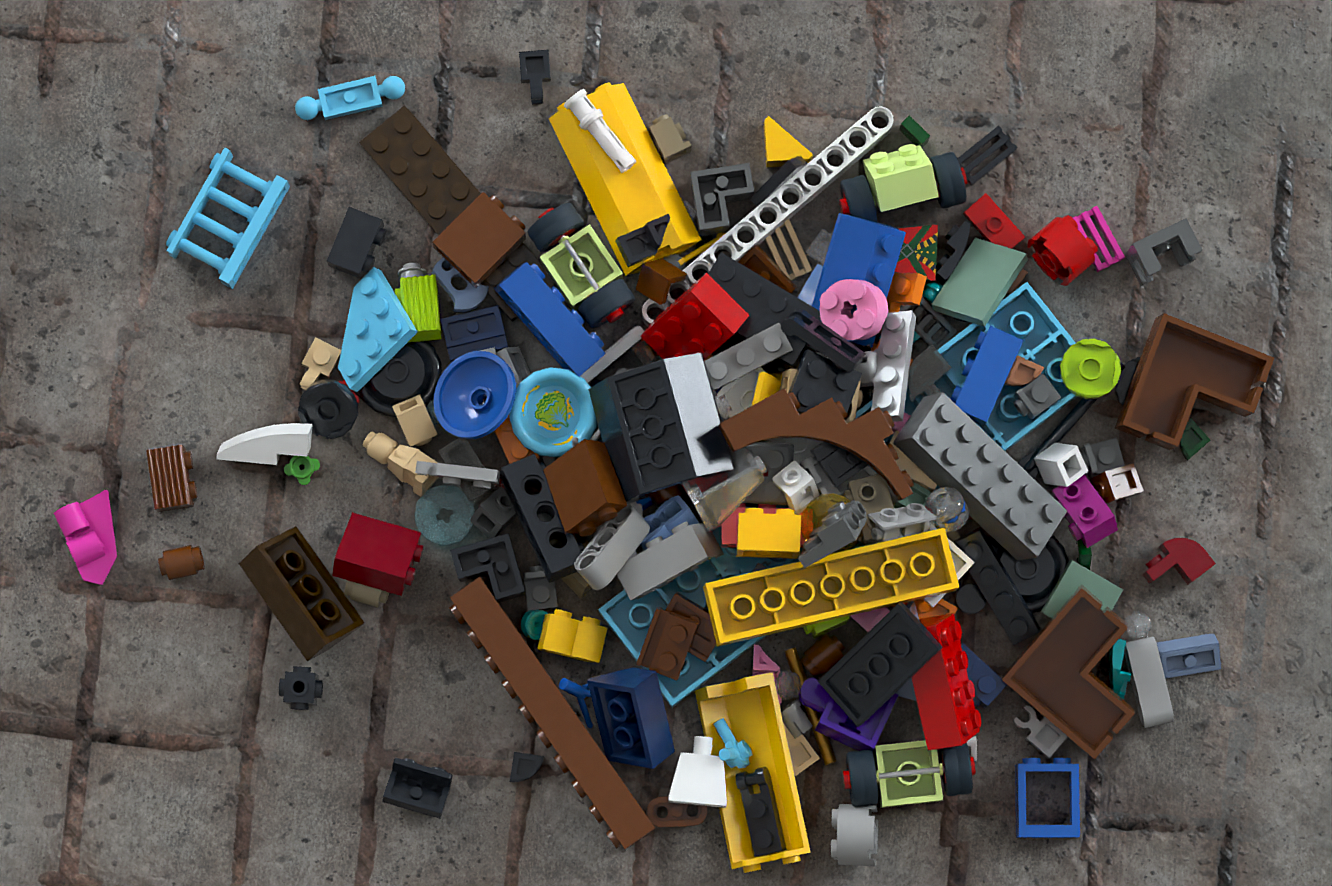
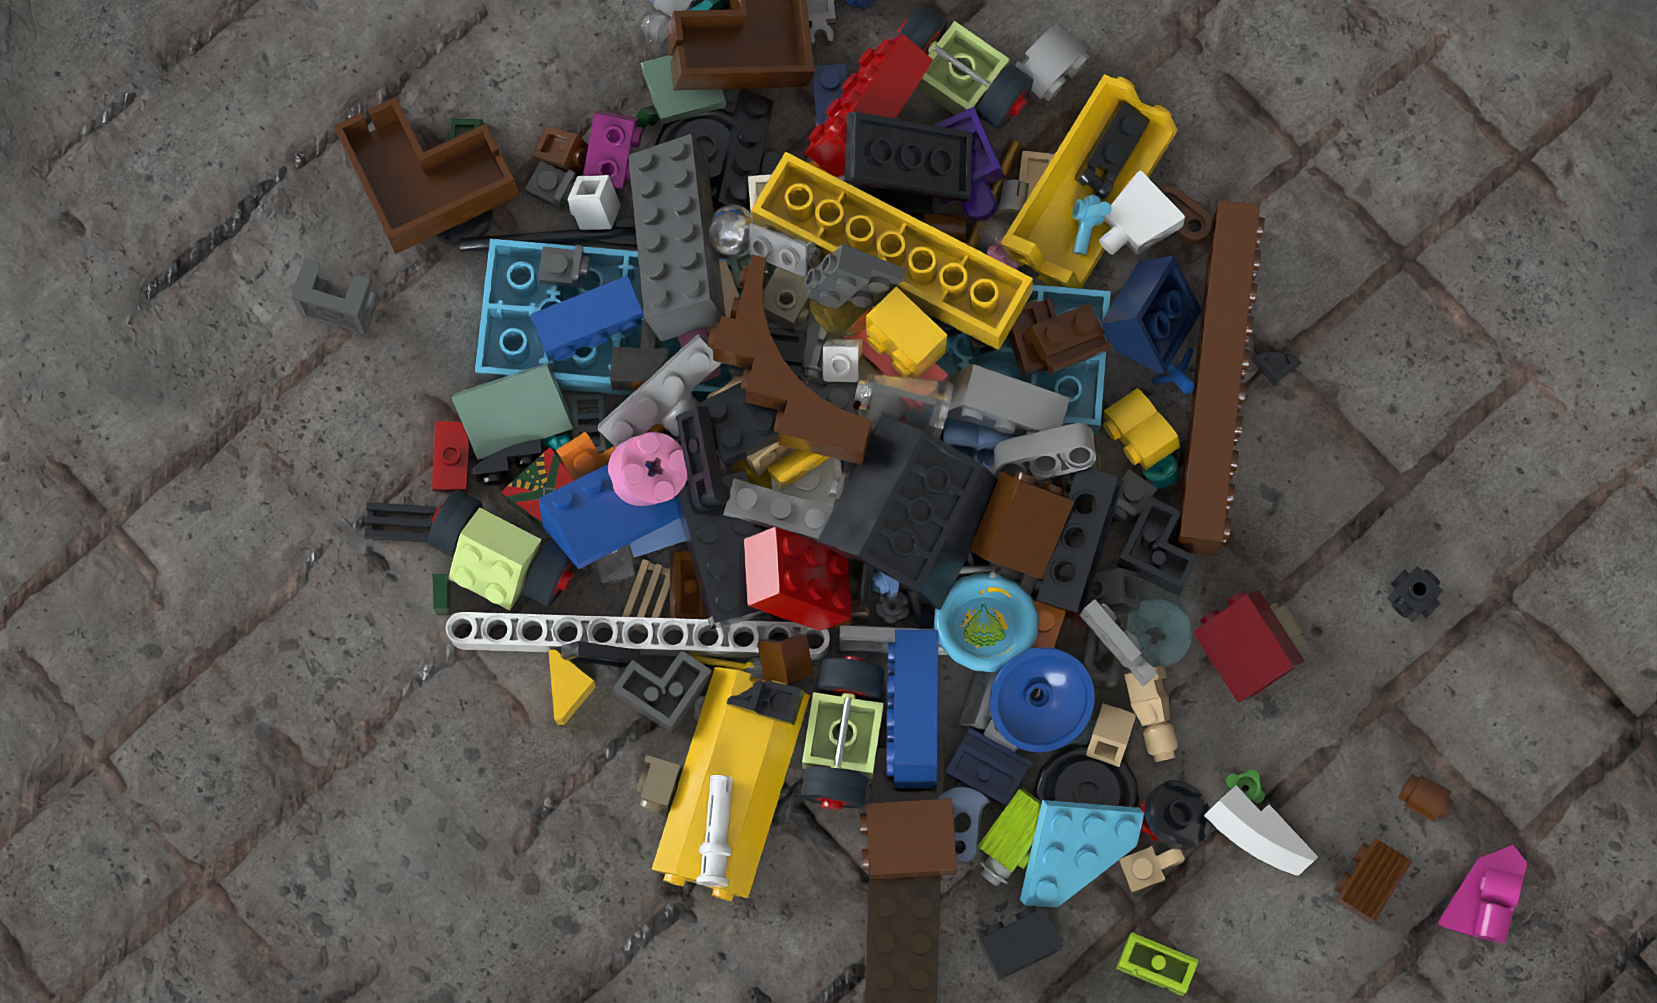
camera: 135 degrees left, 5 degrees down
dark brown slope [238,526,365,662] -> none
black bracket [382,758,453,819] -> none
black plate [519,50,551,105] -> none
nougat tile [1004,355,1044,387] -> none
red brick [1028,215,1098,286] -> none
lime tile [1060,339,1121,399] -> none
dark pink tile [1073,206,1125,272] -> none
dark red brick [1142,538,1216,585] -> none
none -> lime brick [1116,932,1199,997]

